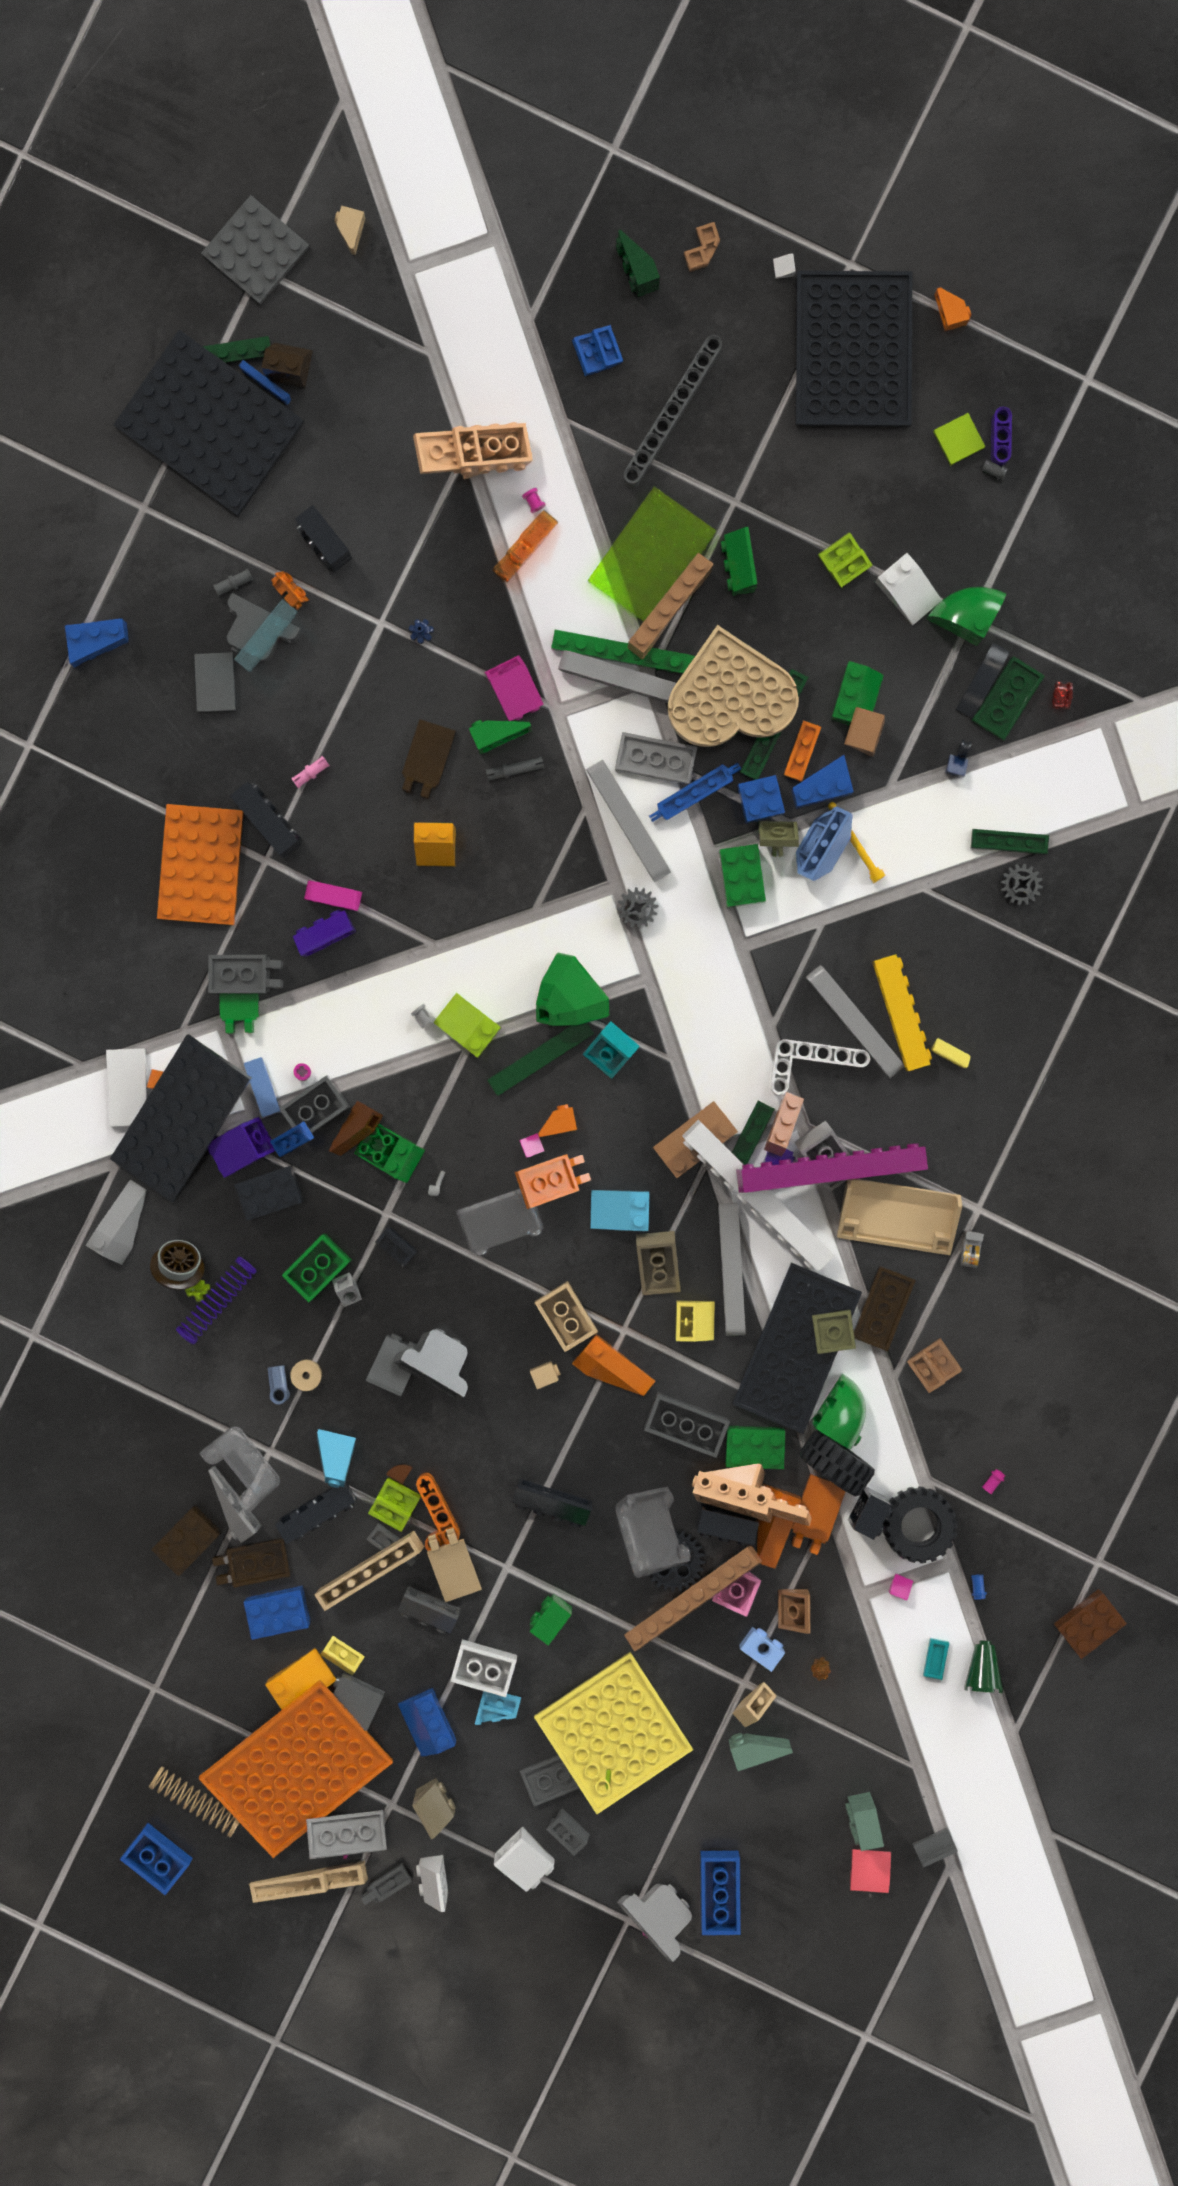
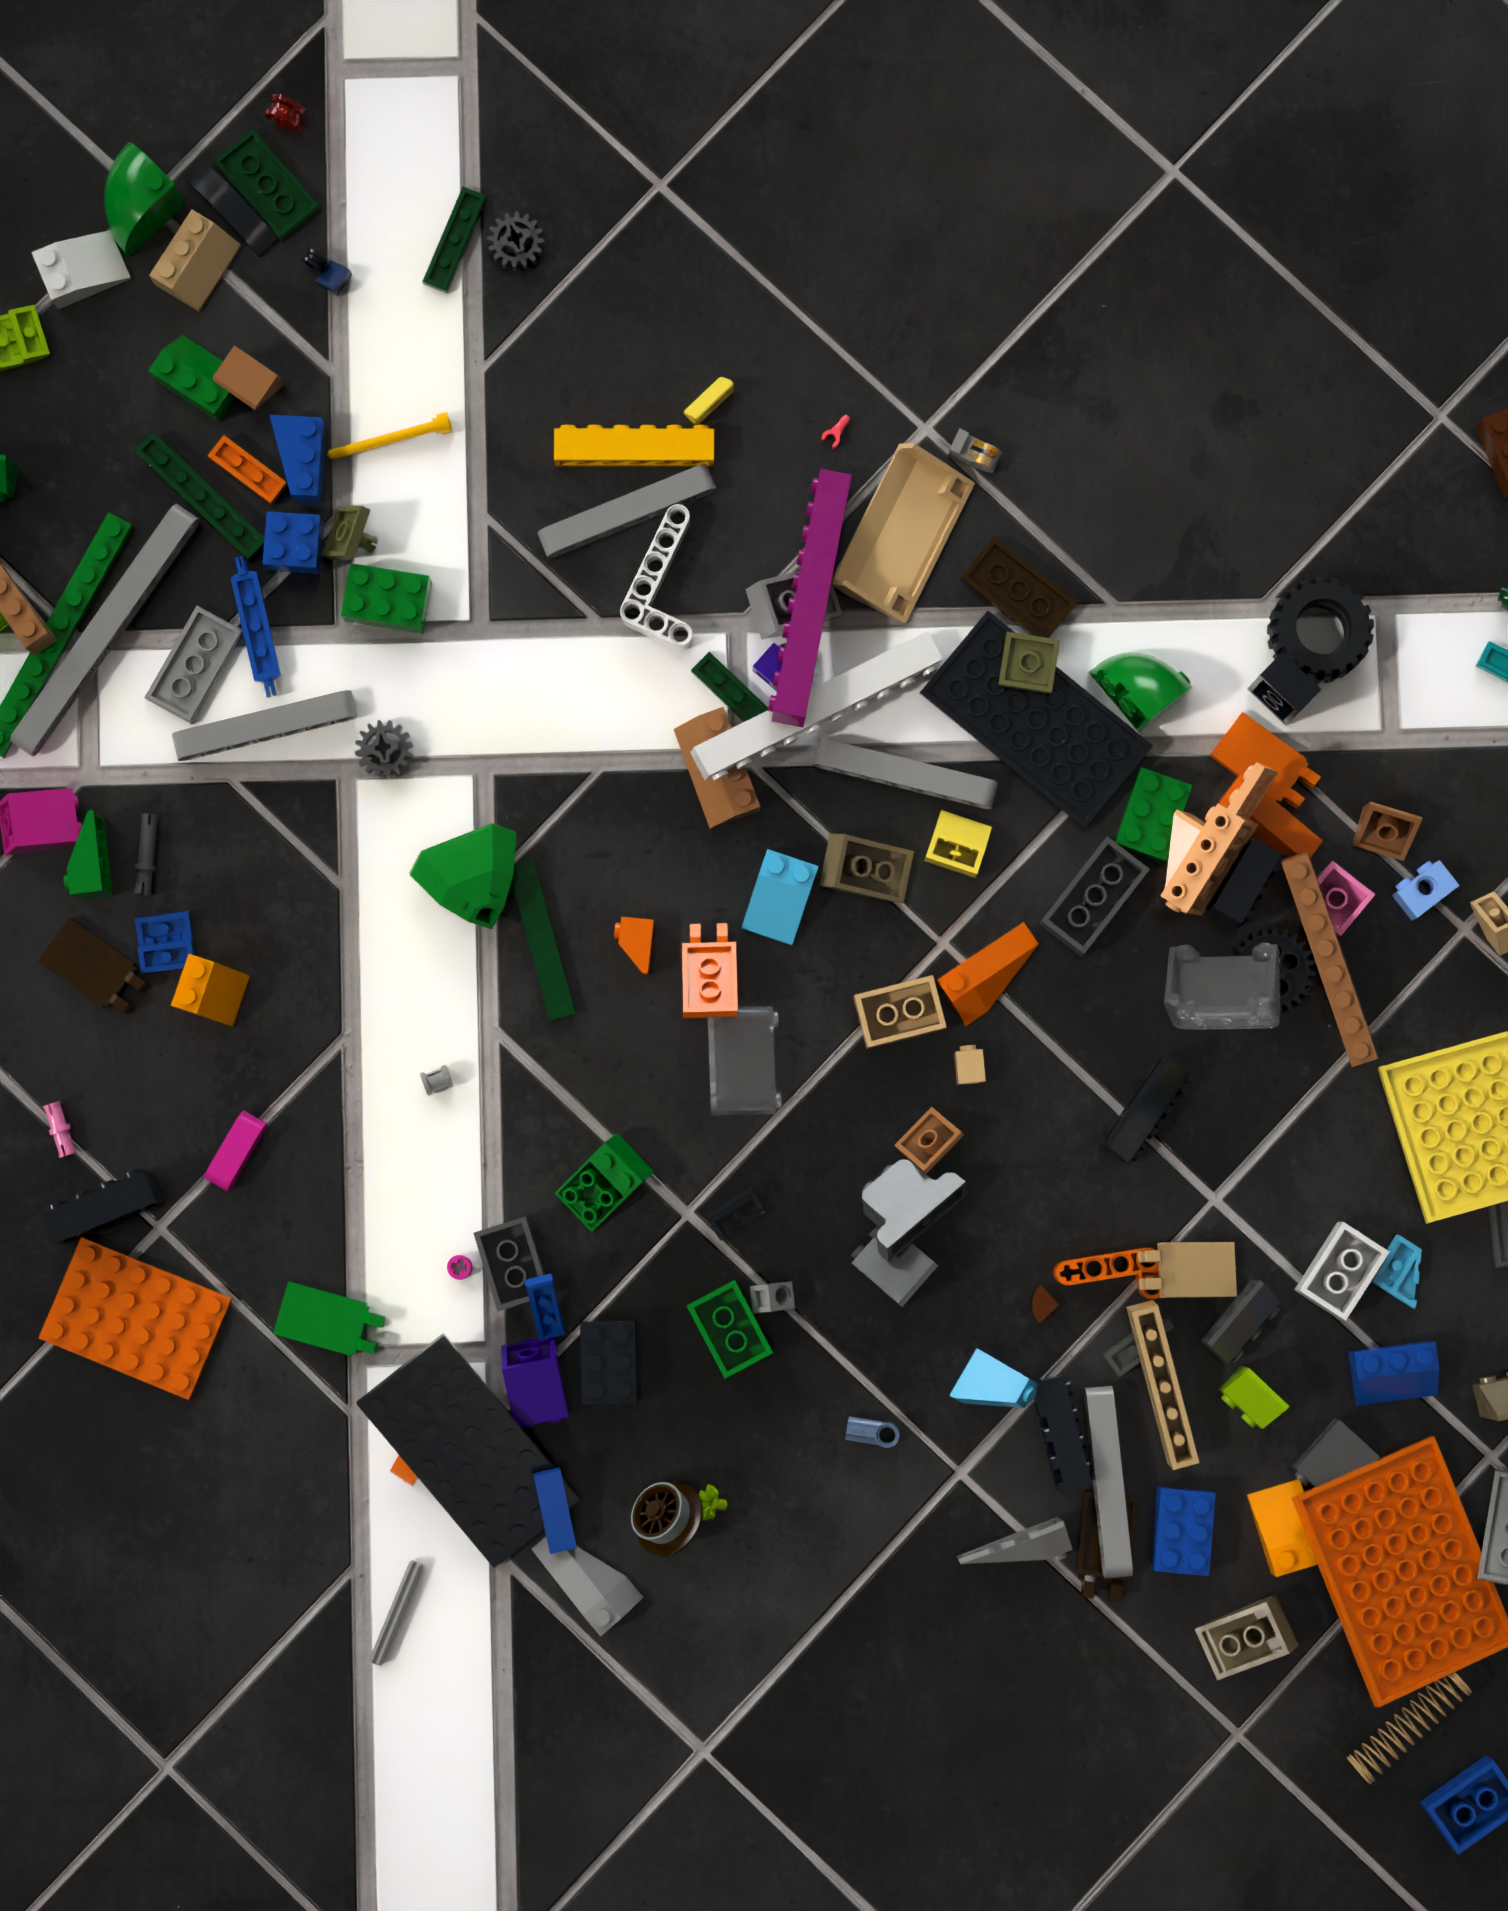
camera: 75 degrees left, 5 degrees down
white tile [106,1048,148,1127] -> none
dark brown brick [151,1505,222,1577] -> none
dark purple piece [176,1257,257,1344] -> none
clear windscreen [199,1427,280,1514] -> none
dark grey tile [208,955,283,994] -> none
medium blue tile [243,1057,280,1117] -> none
tan piece [291,1360,322,1391] -> none
dark purple slope [293,909,356,958] -> none
light yellow slope [321,1636,365,1675] -> none
reddish brown slope [329,1101,383,1156] -> none
lime slope [368,1477,421,1532] -> none
light grey hand [428,1171,445,1196] -> none
lime slope [433,992,502,1058] -> none
slope [520,1133,544,1158] -> none
green brick [529,1593,572,1646] -> none
teal slope [583,1021,640,1079] -> none
tan plate [668,625,799,747] -> none
nougat brick [764,1092,804,1157] -> none
medium blue wedge [796,806,853,881] -> none
black tyre [799,1430,875,1497] -> none
clear orange plant [811,1657,831,1681] -> none
dark pink slope [888,1573,913,1601] -> none
medium nougat slope [907,1338,962,1393] -> none
blue pin [971,1575,987,1599] -> none
dark pink pin [982,1469,1005,1494] -> none
none -> blue slope [135,911,195,973]
none -> tan slope [149,209,241,312]
none -> light grey axle [369,1560,423,1666]
none -> blue tile [533,1468,577,1554]
none -> coral piece [821,415,850,450]
none -> medium nougat slope [894,1107,964,1174]
none -> light grey beam [1084,1386,1133,1578]
none -> dark tan slope [1195,1594,1299,1680]
none -> lime slope [1219,1366,1290,1429]

